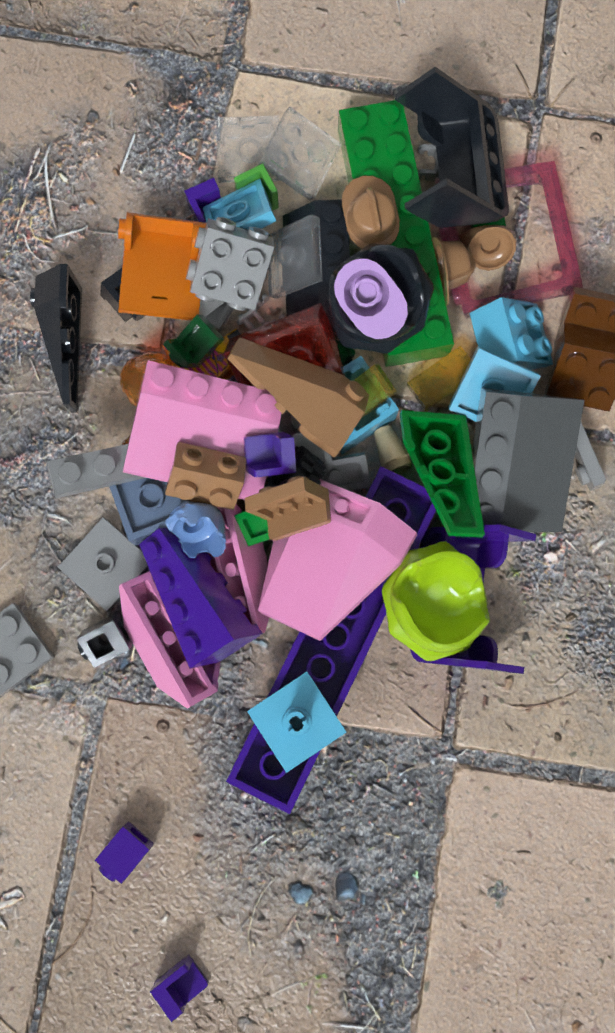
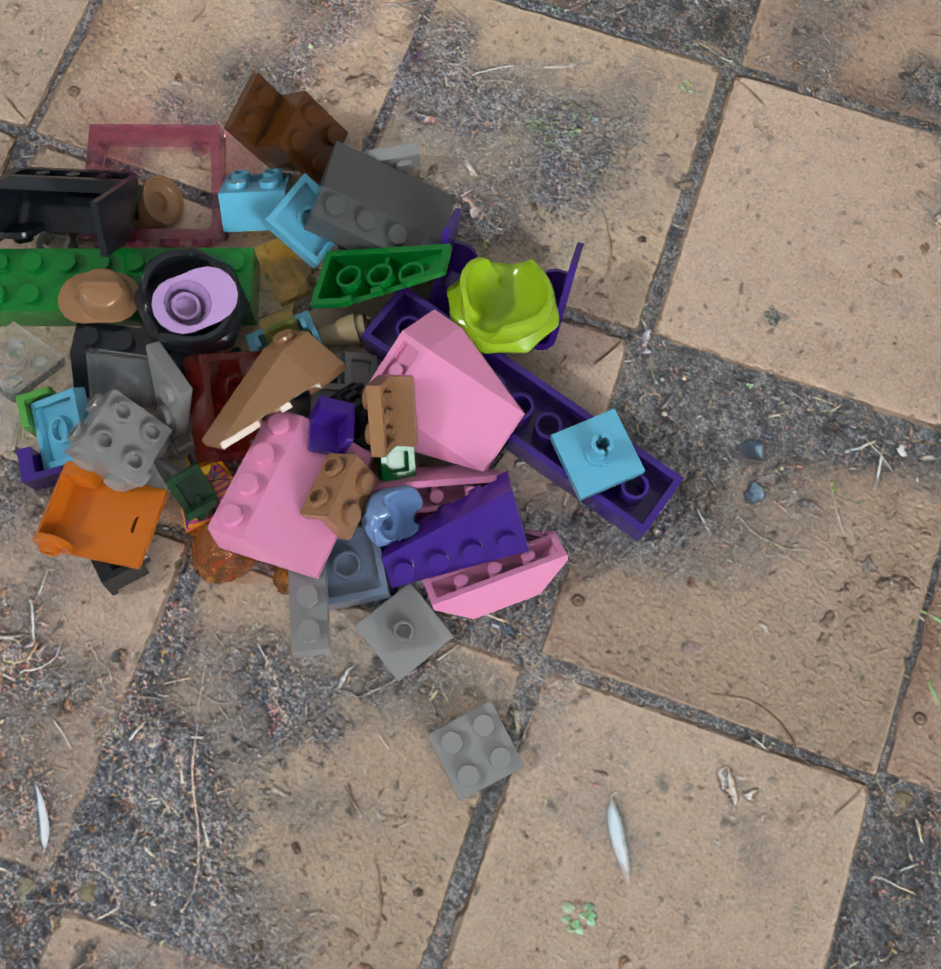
camera: 85 degrees left, 5 degrees down
black wedge [30,264,82,413] -> none
brick [77,610,133,668] -> none
dark purple brick [95,821,154,884] -> none
dark purple panel [150,954,209,1022] -> none
medium nougat piece [432,236,476,305] -> none
none -> light grey wing [146,341,193,437]

